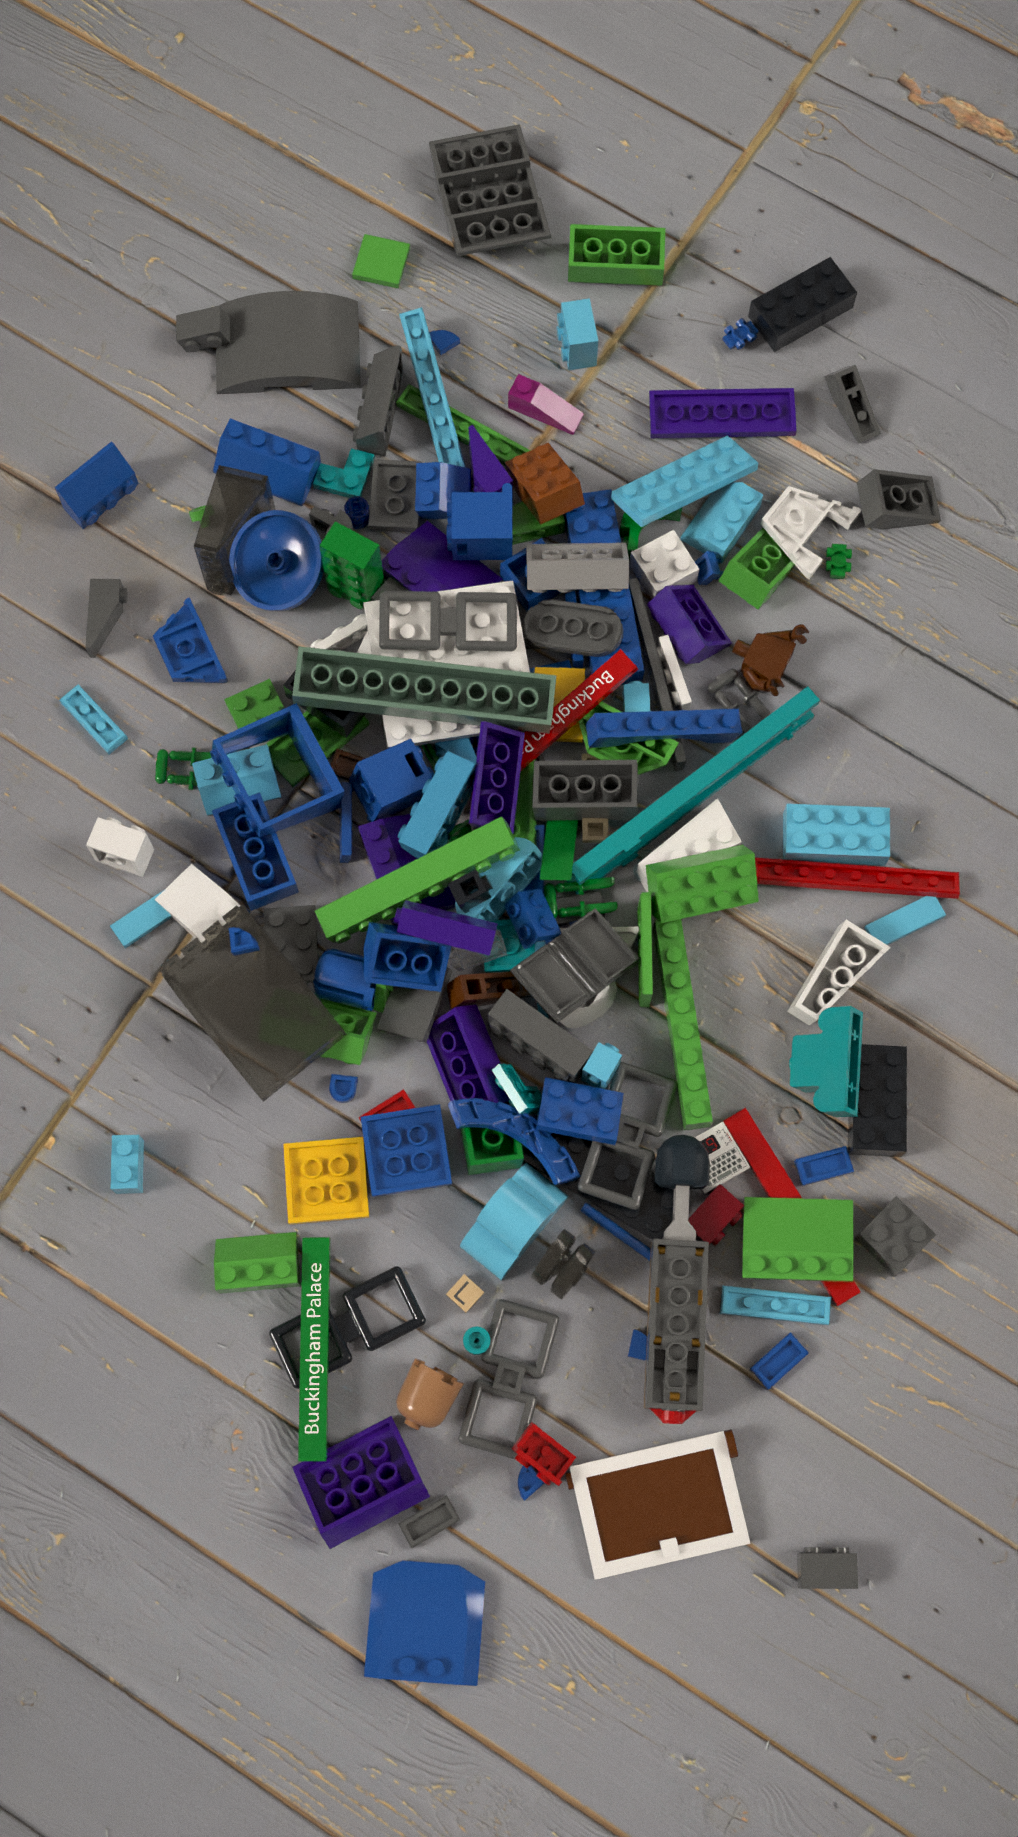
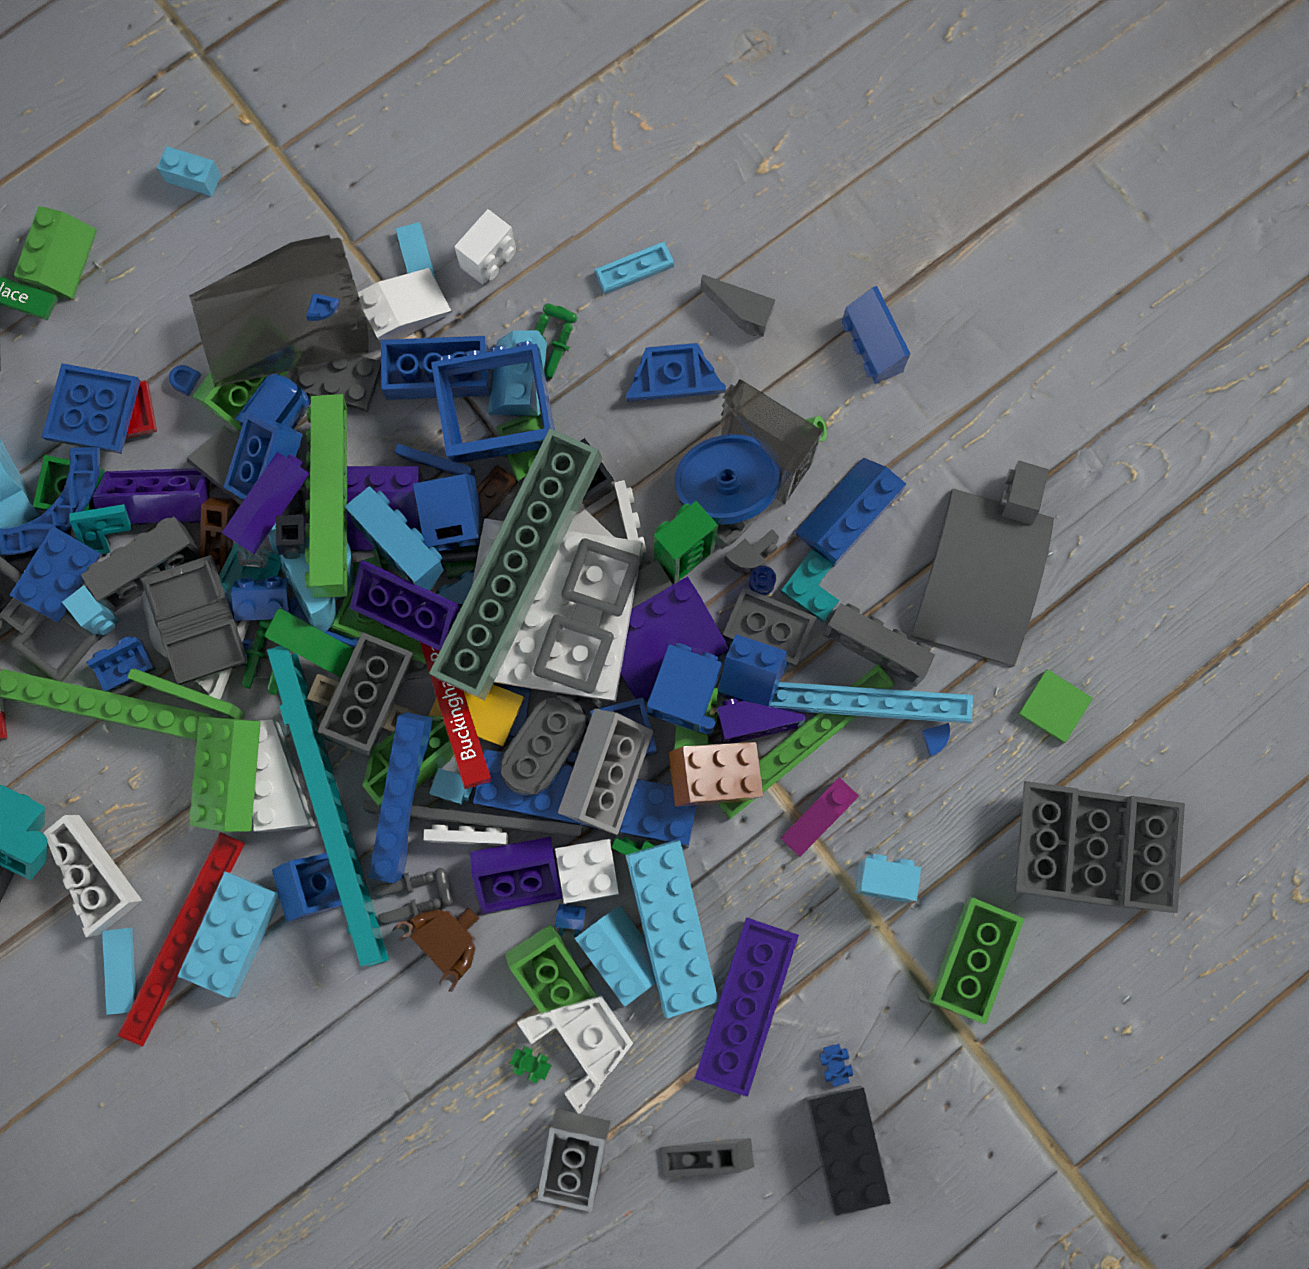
camera: 110 degrees right, 5 degrees up
bright green plate [224,679,284,729] -> none
yellow plate [283,1137,370,1225] -> none
none -> blue bracket [86,637,156,693]
none -> blue slope [272,853,342,922]

